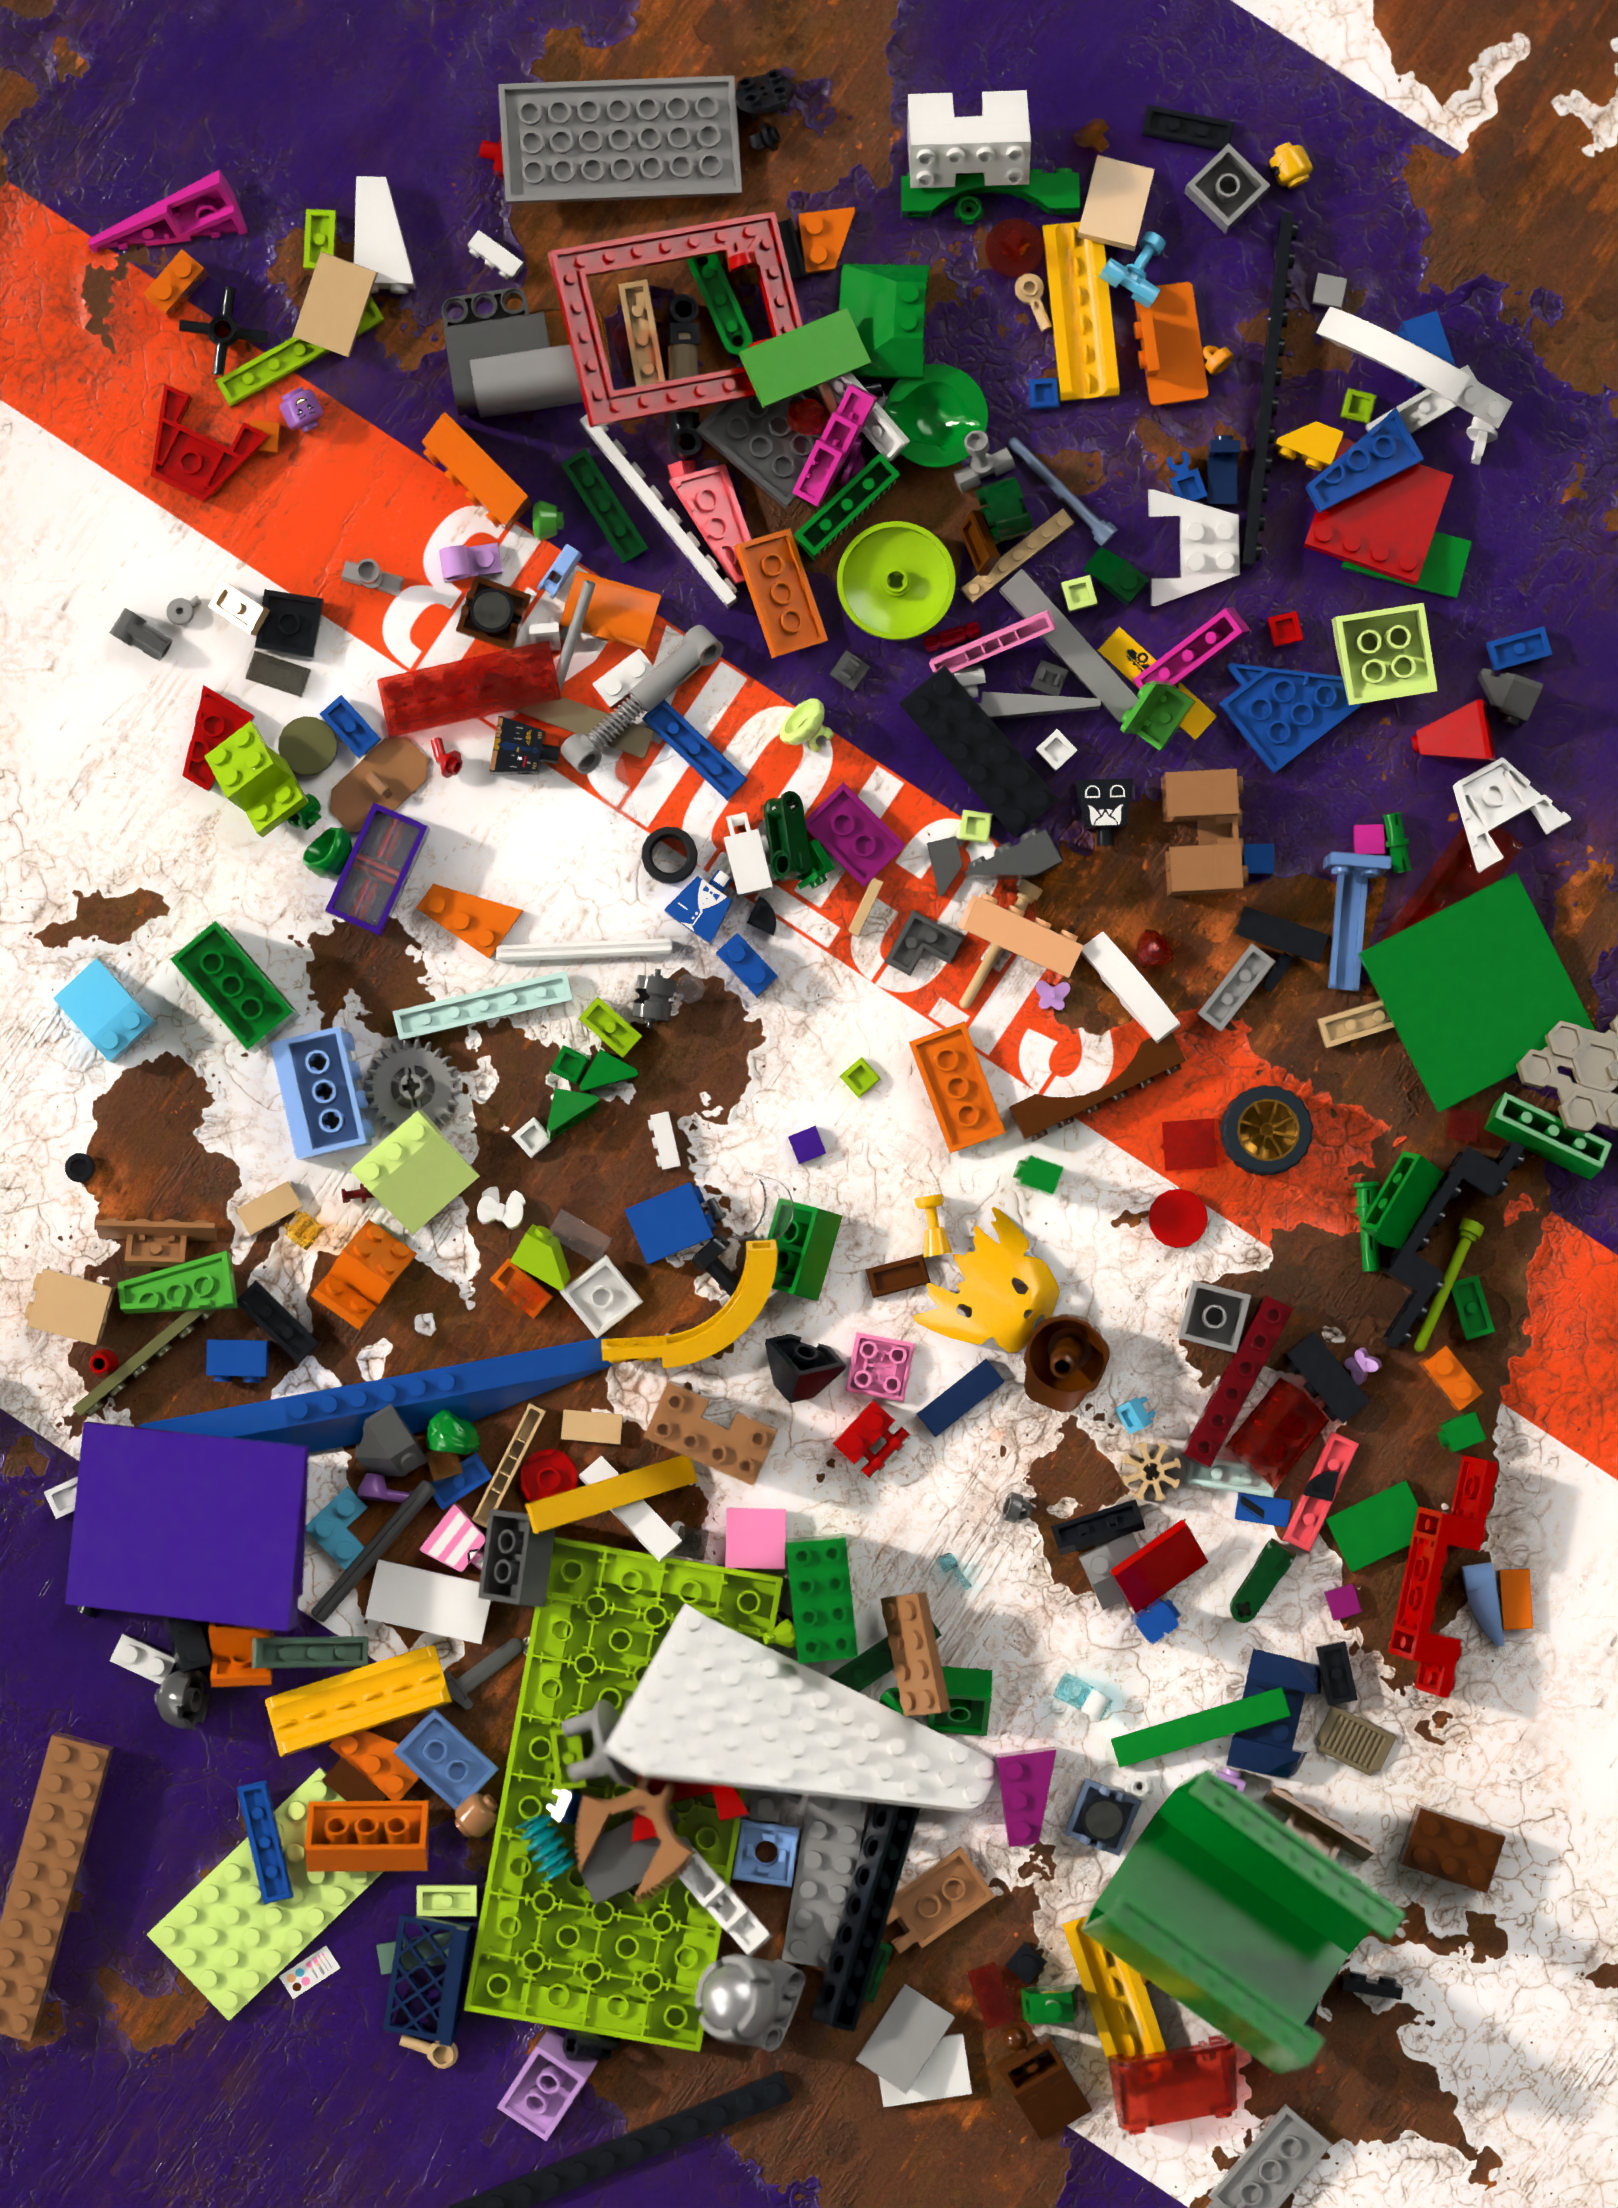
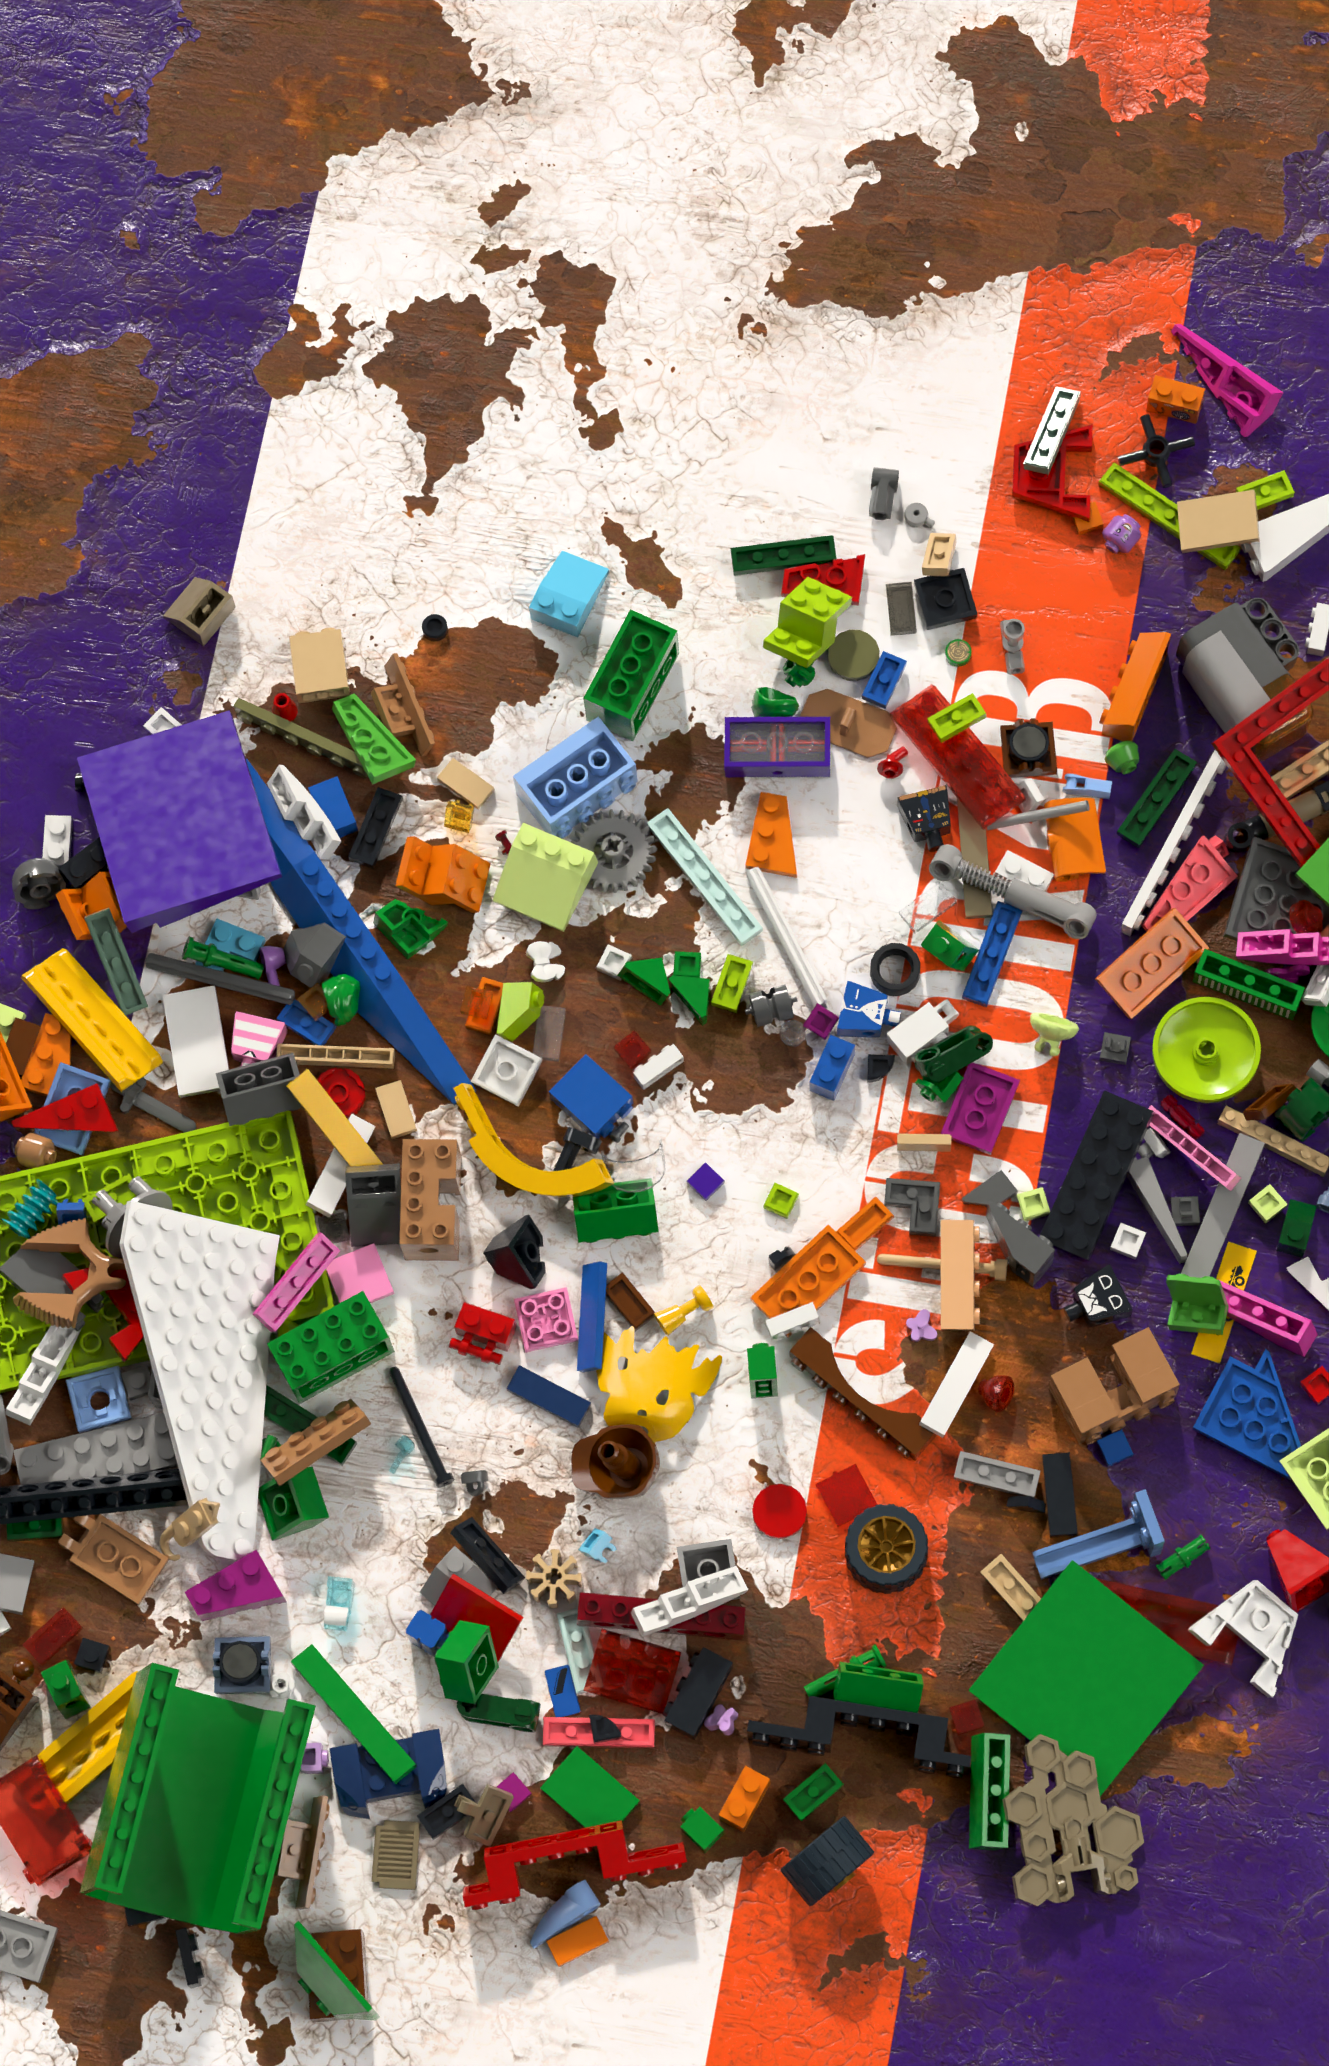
camera: 75 degrees right, 15 degrees down
lavender plate [439,543,503,583] -> none
dark pink tile [1353,824,1385,855] -> none
lime piece [1414,1218,1484,1352] -> none
none -> red wing [11,1083,118,1133]
none -> tan plate [160,1498,220,1561]
none -> green pin [182,936,264,979]
none -> plate [253,1232,340,1332]
none -> white slope [267,765,341,860]
none -> green slope [294,1921,380,2021]
none -> dark grey slope [345,1163,401,1247]
none -> green slope [373,899,448,960]
none -> black bar [389,1366,455,1488]
none -> green brick [435,1620,499,1704]
none -> dark tan plate [454,1784,514,1847]
none -> blue tile [577,1261,607,1373]
none -> clear red plate [613,1030,651,1069]
none -> white slope [631,1566,748,1637]
none -> dark green plate [730,535,837,576]
none -> white piece [765,1302,819,1340]
none -> black tile [768,1246,796,1271]
none -> black wheel [781,1816,874,1906]
none -> magenta tile [803,1003,839,1040]
none -> orange tile [836,1196,894,1251]
none -> green torso [921,920,979,971]
none -> lime plate [927,693,987,743]
none -> tile [945,639,972,667]
none -> tile [1023,387,1081,475]

